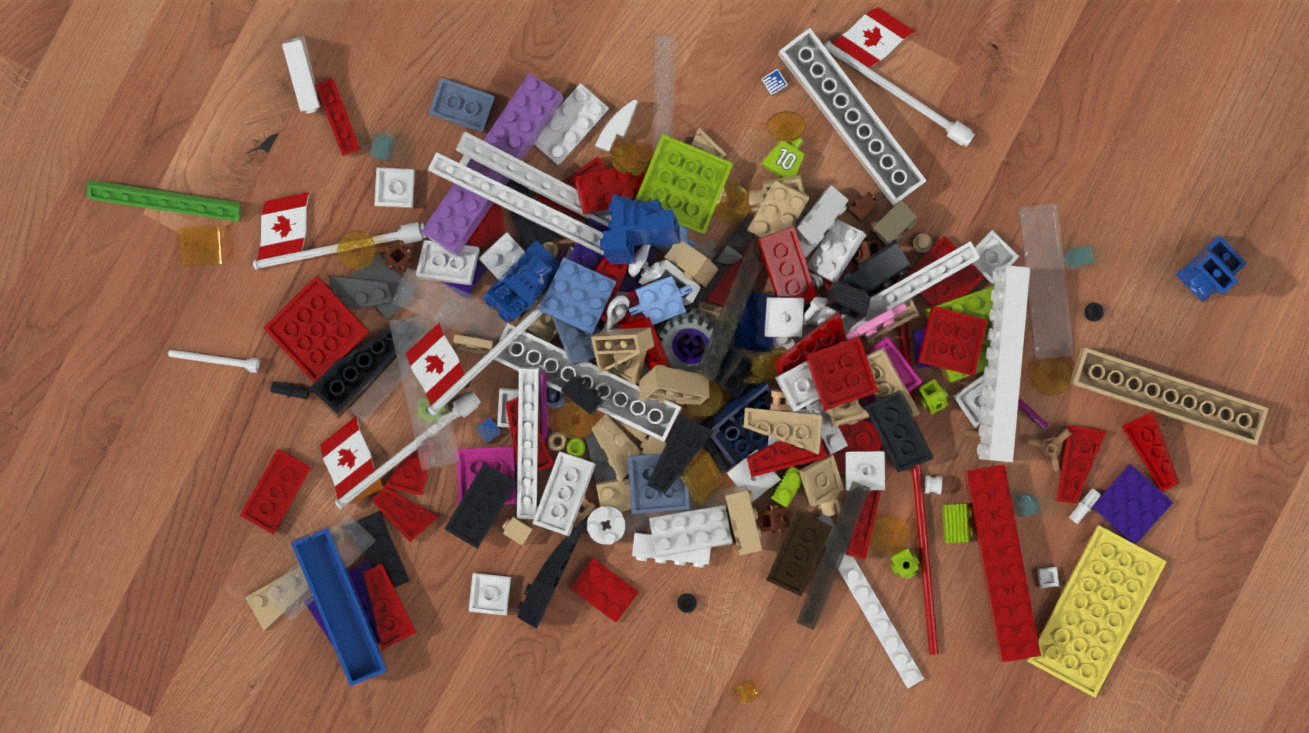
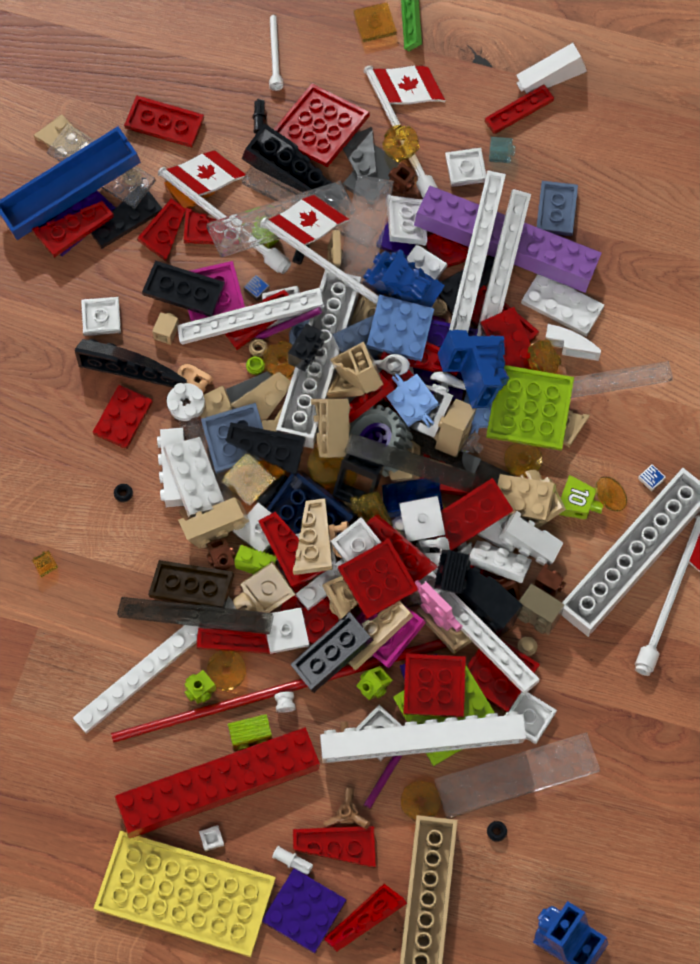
camera: 80 degrees right, 20 degrees down
white plate [532,451,596,537] -> none
clear light blue brick [1014,493,1041,517] -> none
clear light blue brick [1063,244,1096,270] -> none

